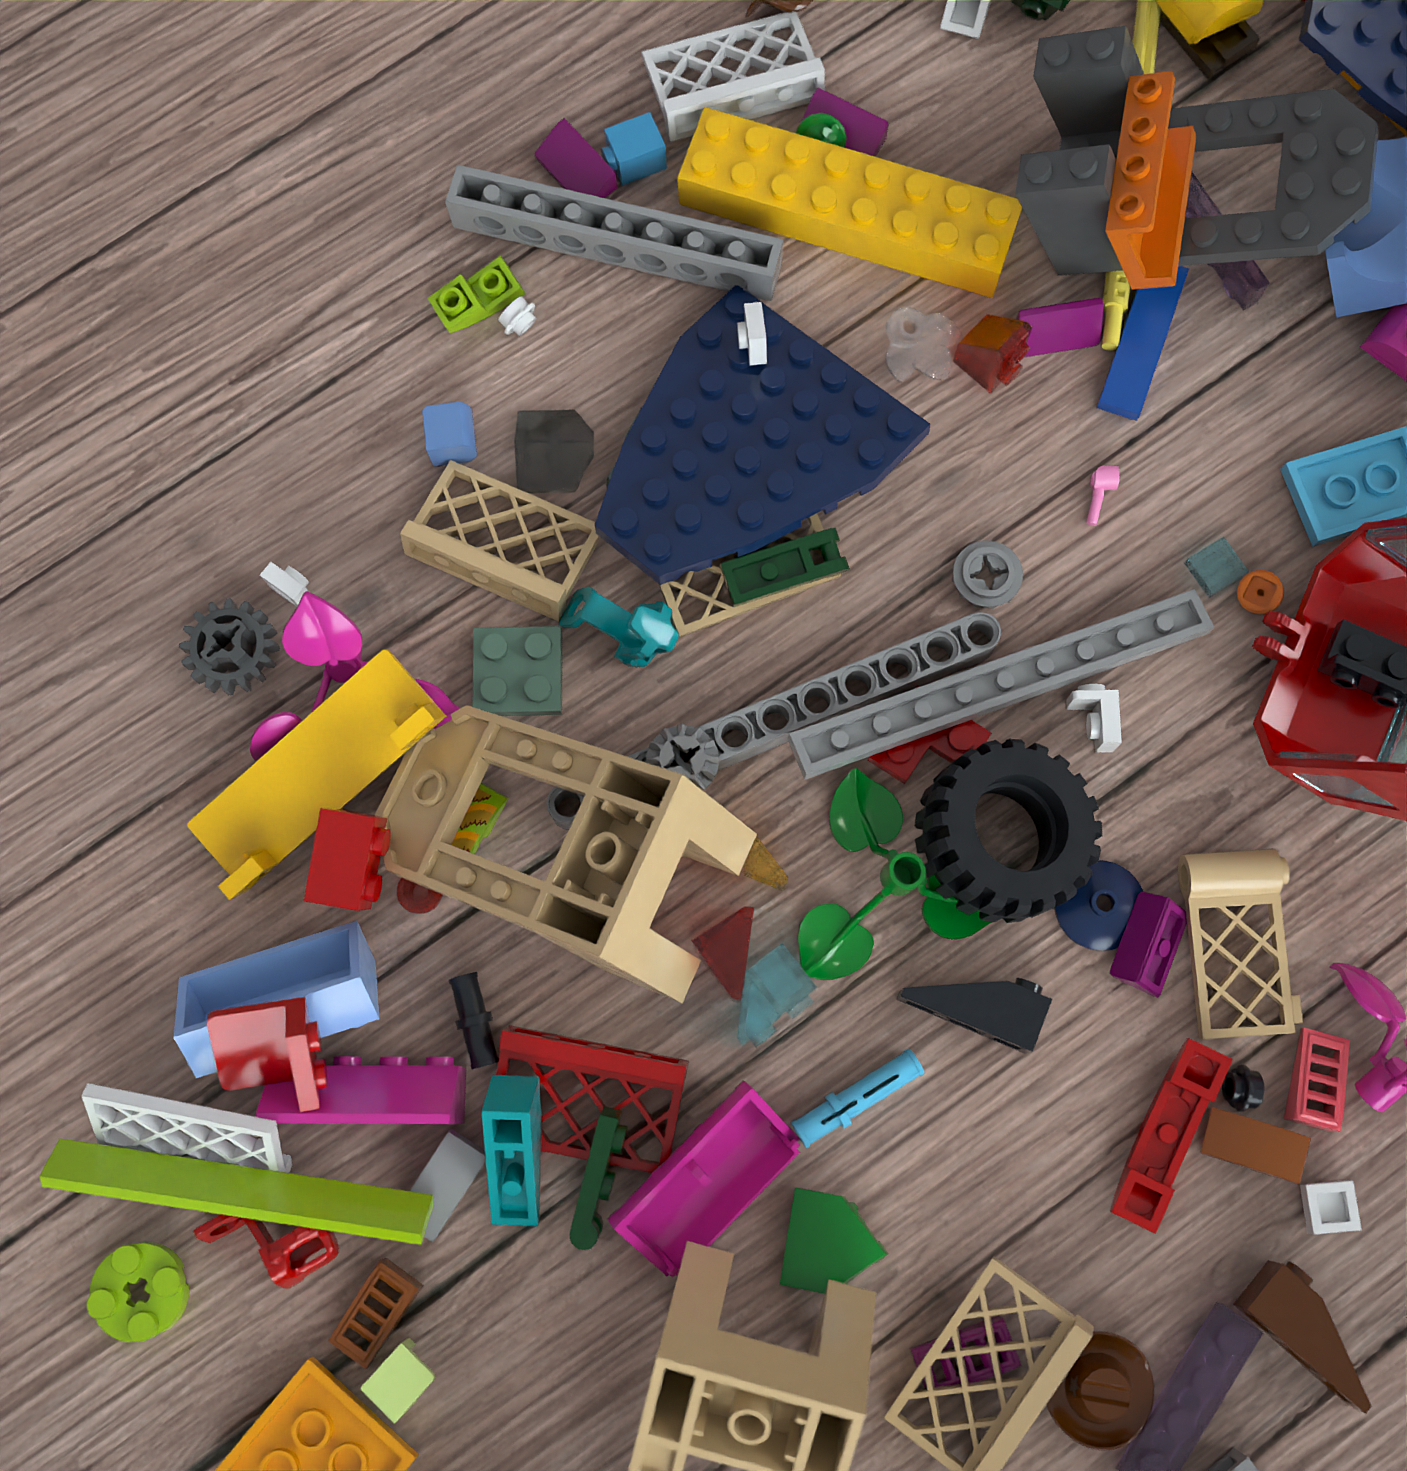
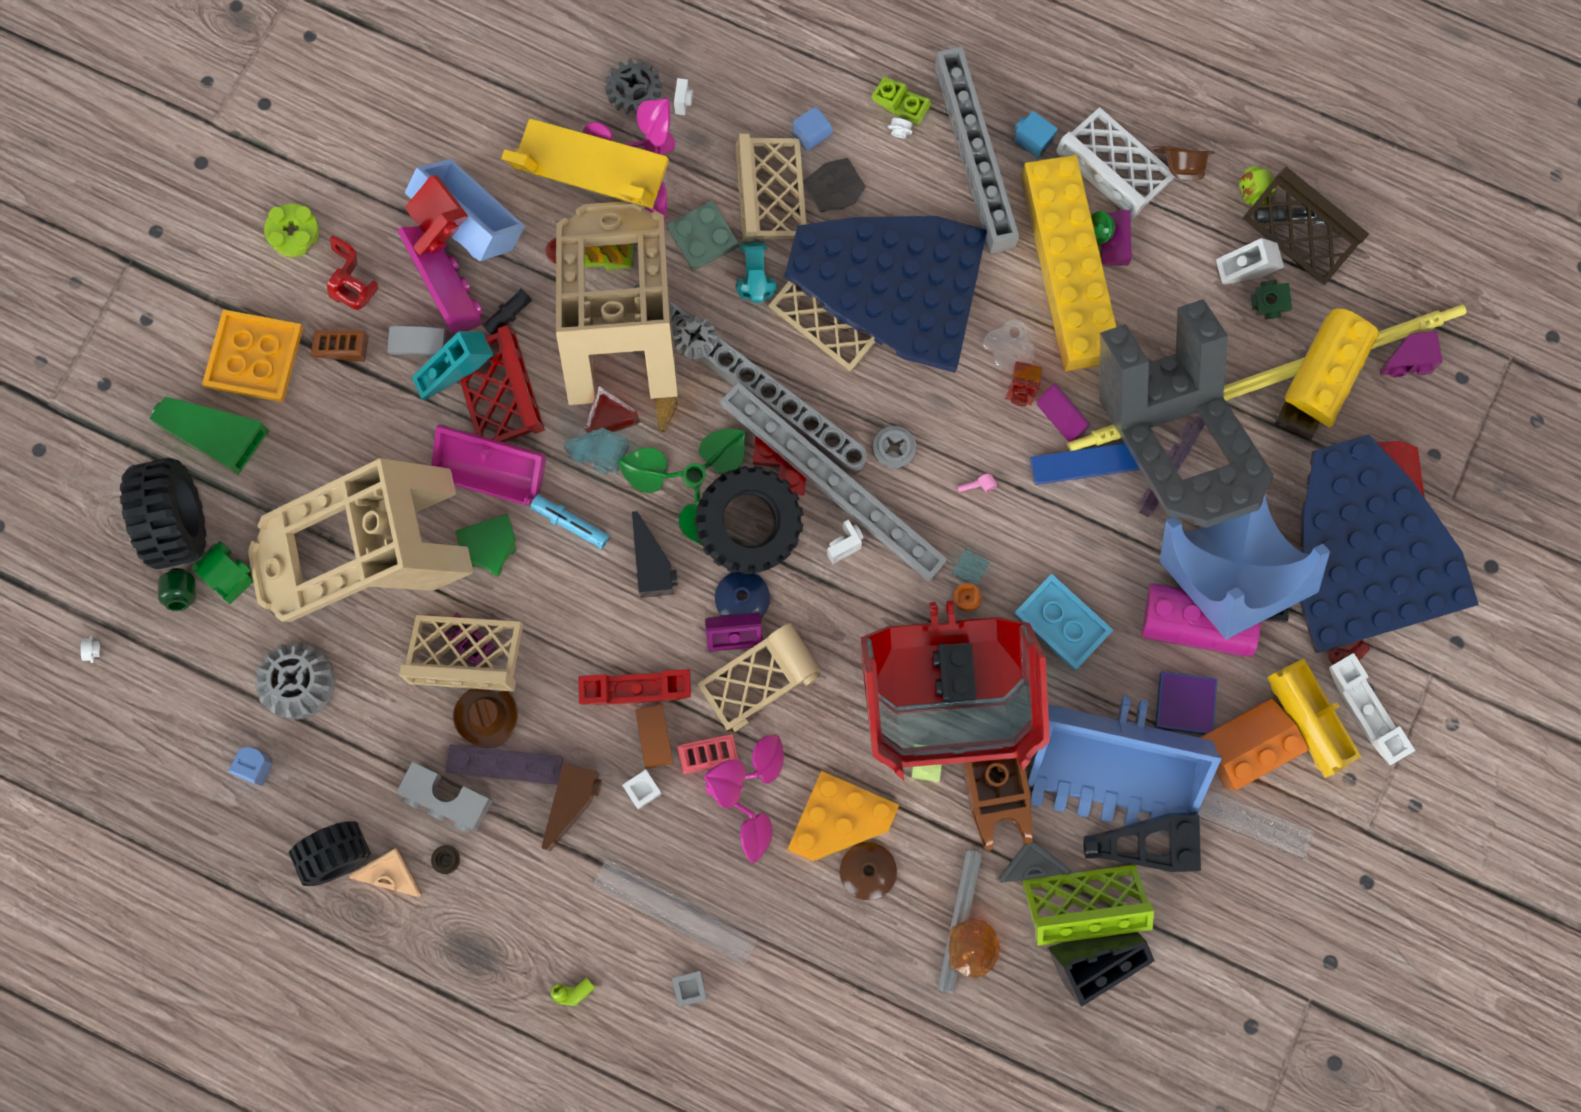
camera: 55 degrees right, 0 degrees up
lime tile [39,1138,433,1245] -> none
white fence [81,1083,292,1173] -> none
red slope [304,808,391,911] -> none
yellowish green panel [360,1338,435,1424] -> none
magenta slope [534,118,617,198] -> none
dark green plate [569,1106,628,1250] -> none
dark green plate [720,528,850,607] -> none
white plate [737,302,767,365] -> none
orange panel [1105,71,1196,290] -> none
black plate [1222,1064,1264,1112] -> none

